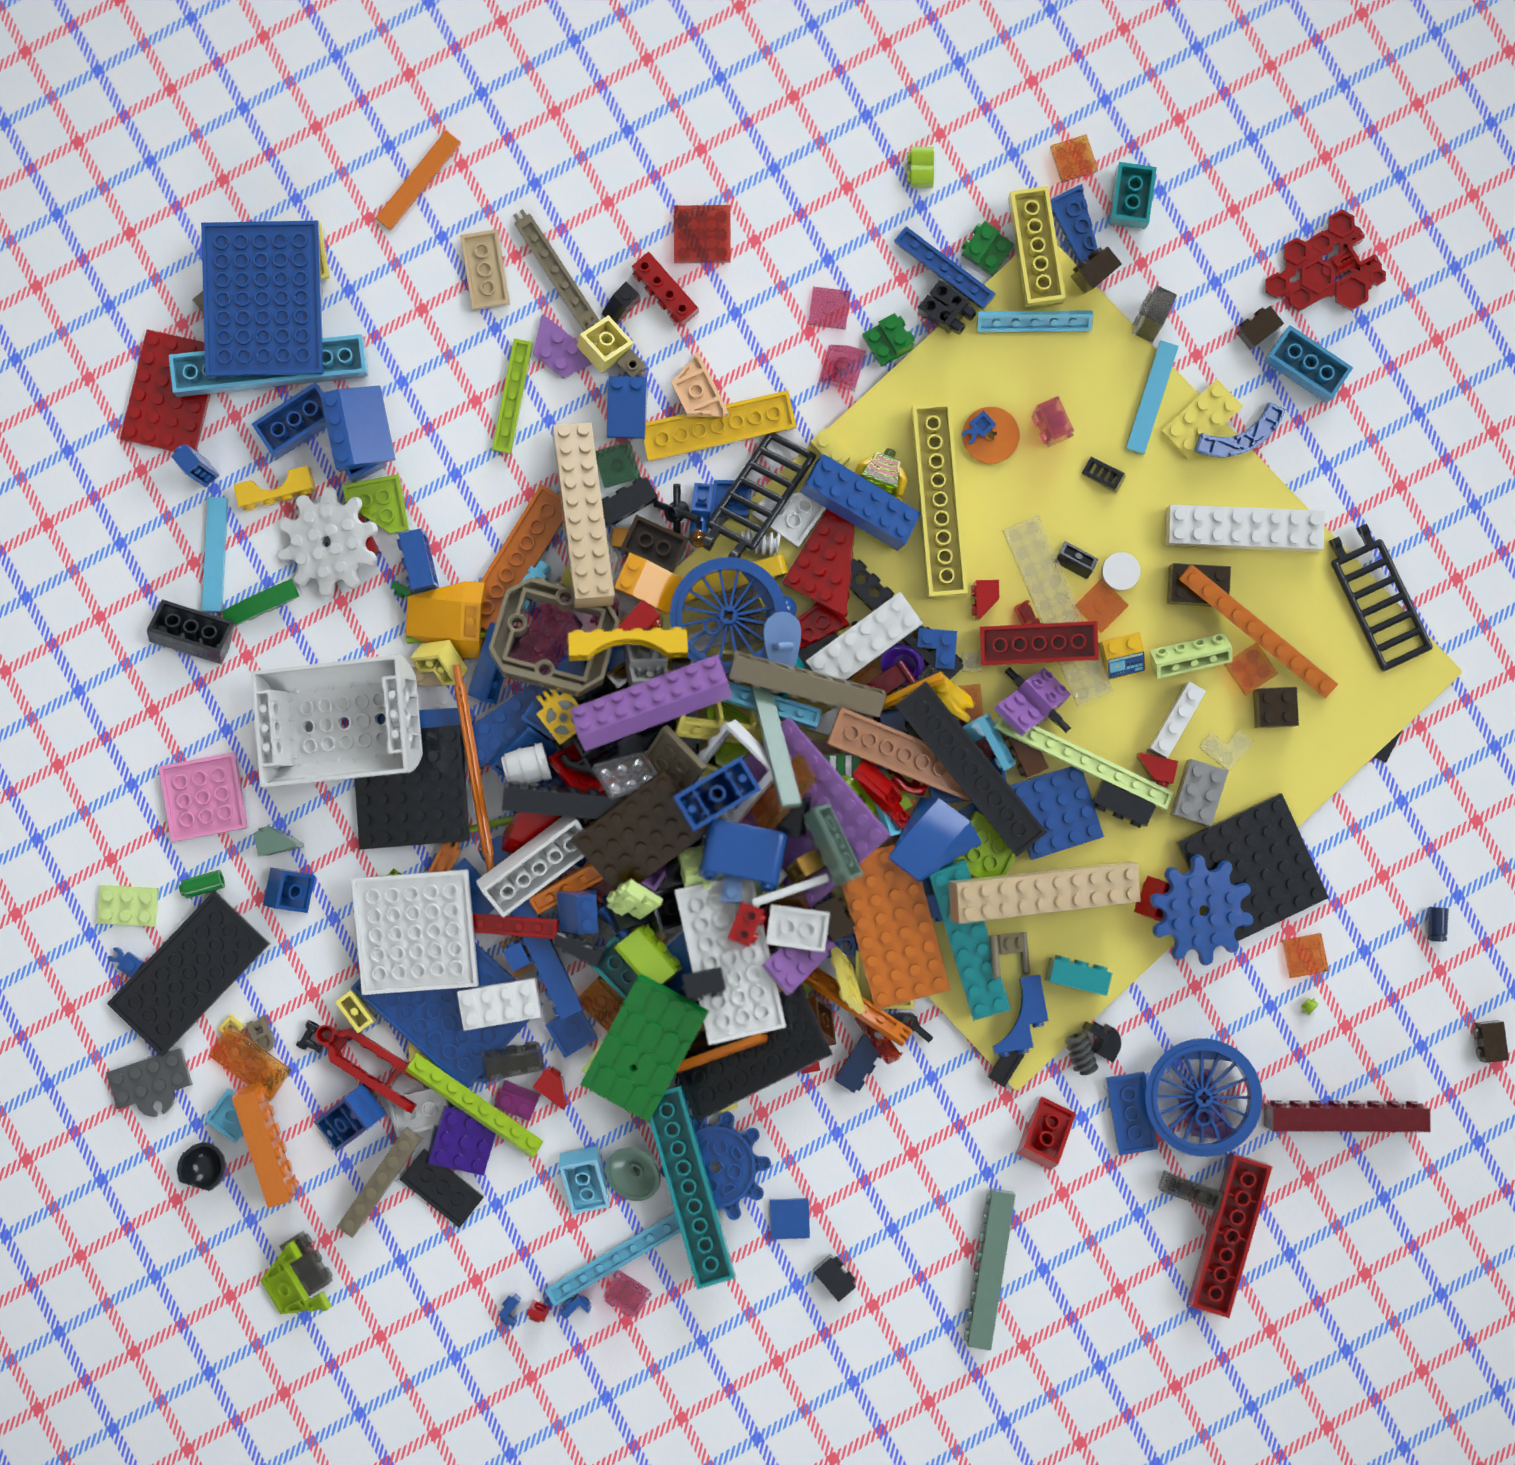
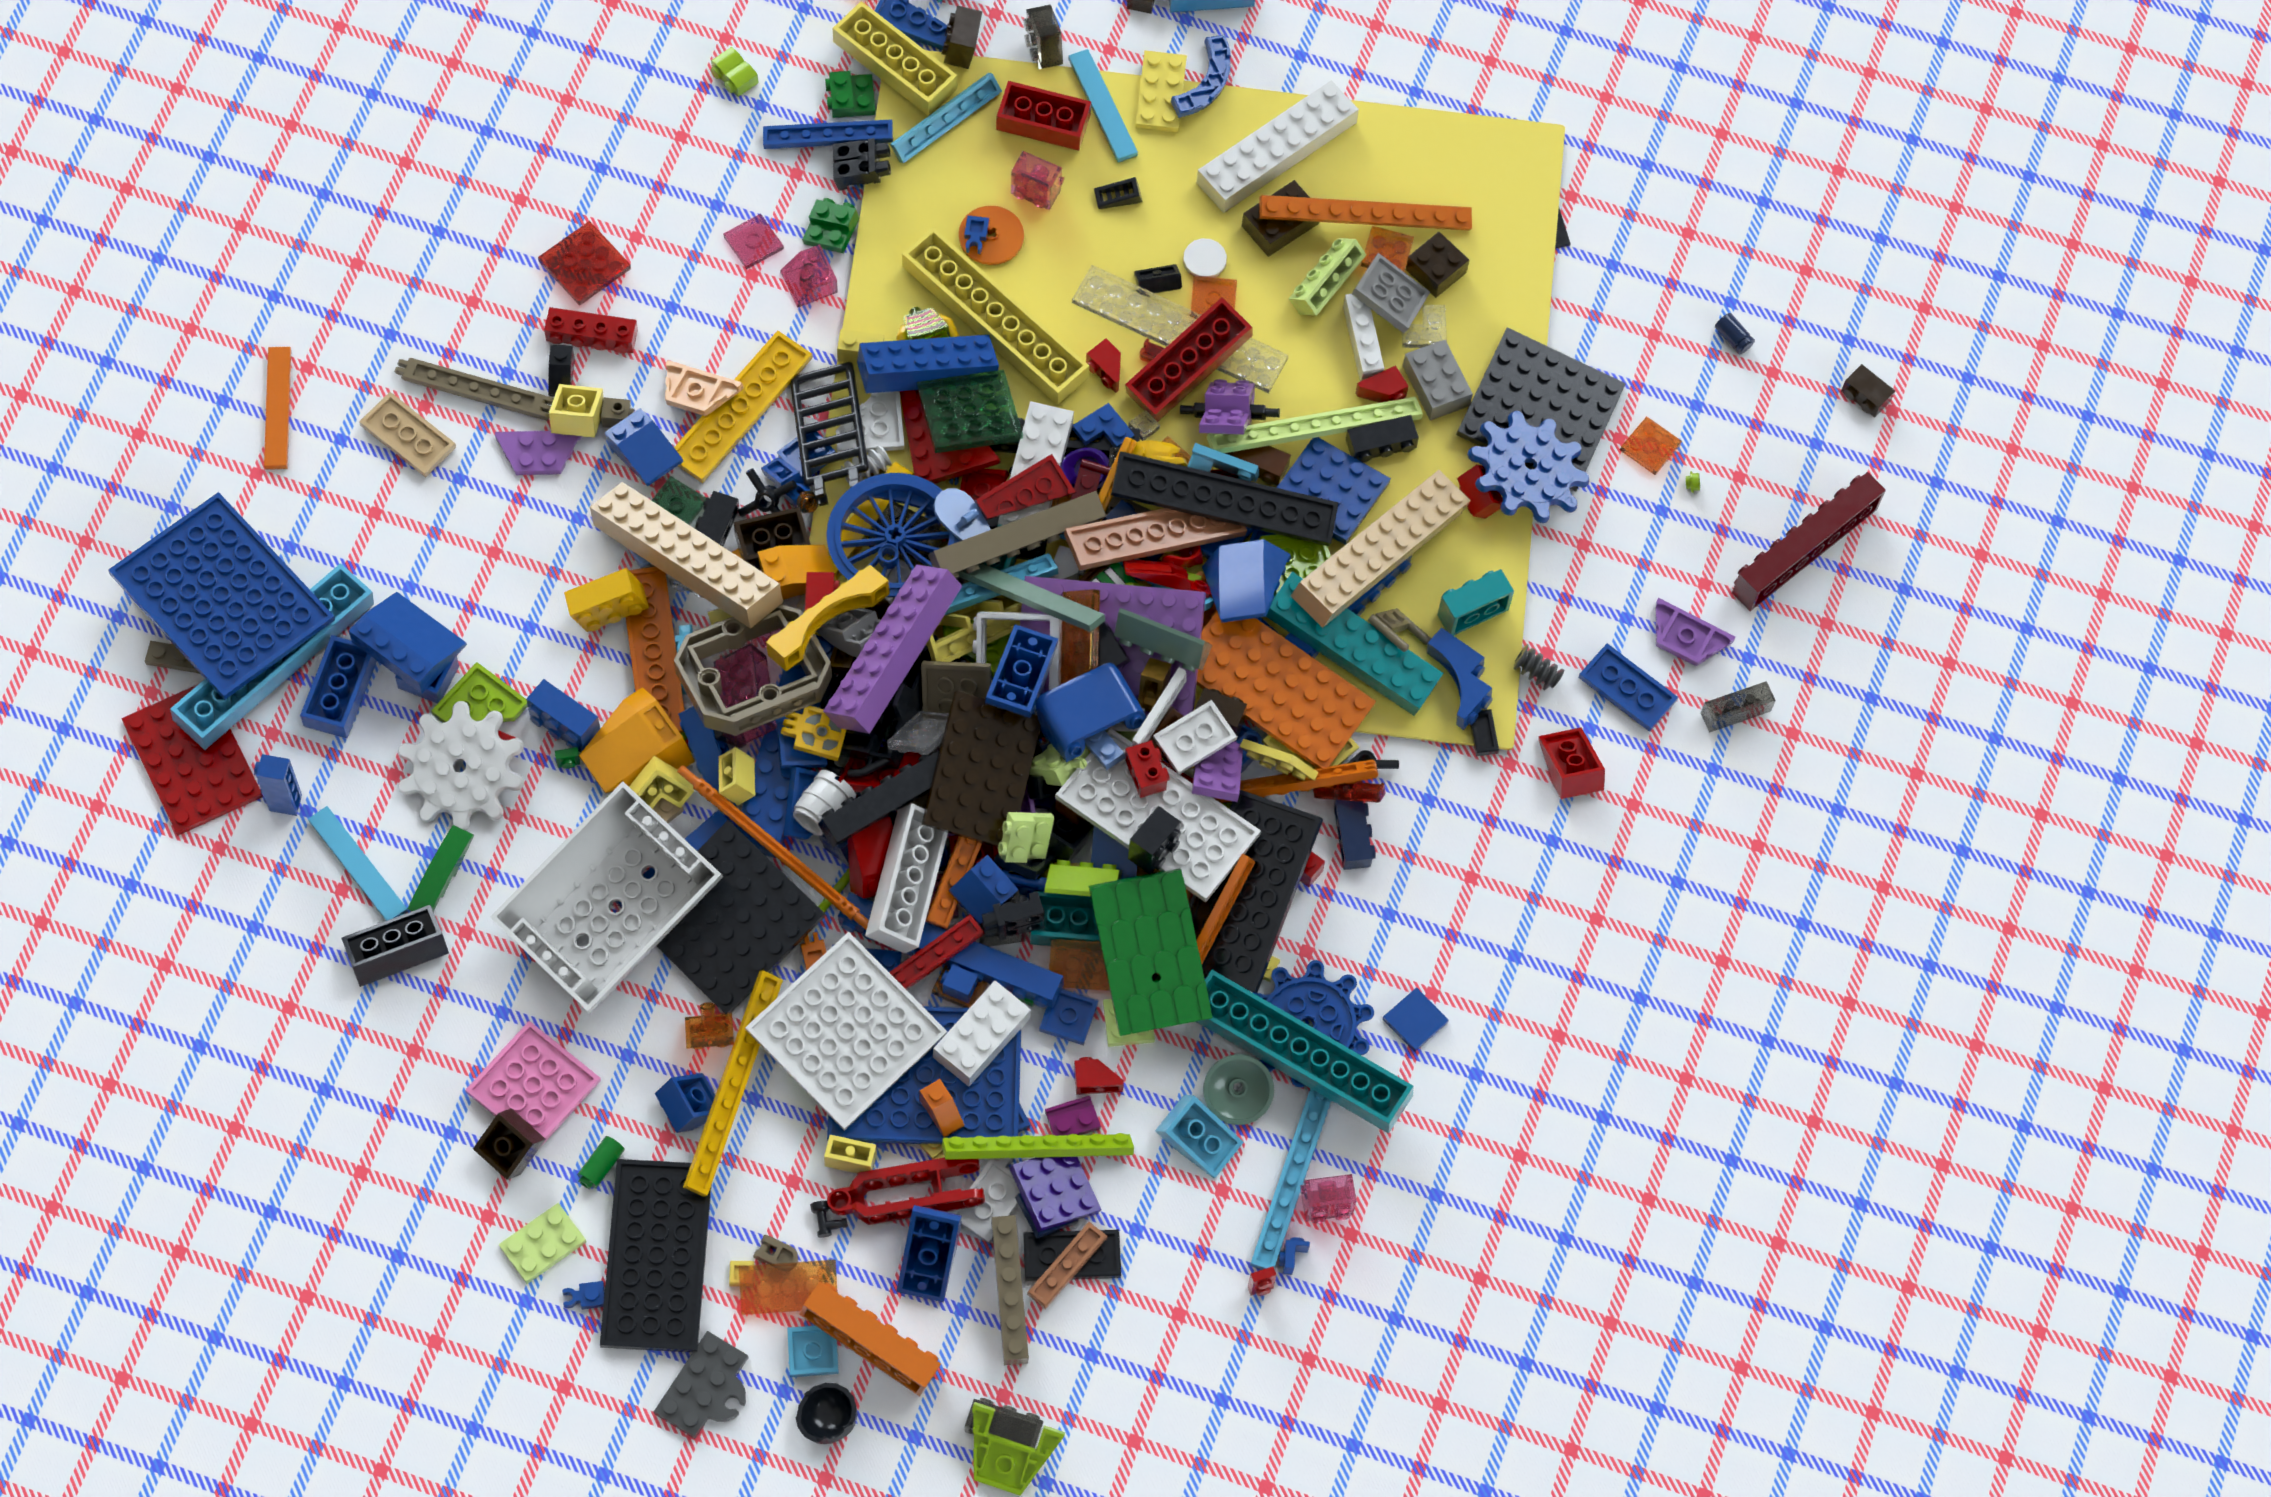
camera: 50 degrees left, 20 degrees down
yellow arch [233,465,317,511] -> none
sand green slope [253,826,304,856] -> none
clear smoke brick [481,1041,545,1082] -> none
lime plate [492,339,533,454] -> none
blue bracket [498,1293,521,1327] -> none
black brick [813,1254,856,1302] -> none
sand green brick [964,1188,1016,1351] -> none
black brick [1082,1021,1121,1063] -> none
slope [1099,632,1146,680] -> none
blue piece [1145,1038,1262,1157] -> none
red brick [1187,1152,1273,1318] -> none
black bar [1328,523,1433,671] -> none
none -> dark brown brick [473,1108,546,1180]
none -> yellow brick [564,568,649,632]
none -> yellow plate [683,970,783,1197]
none -> clear orange plate [685,1002,734,1049]
none -> light yellow brick [719,747,755,805]
none -> clear green plate [917,370,1023,453]
none -> orange slope [919,1079,965,1138]
none -> red wing [975,454,1075,520]
none -> red brick [996,81,1091,151]
none -> nougat tile [1027,1222,1107,1310]
none -> light grey plate [1352,253,1430,333]

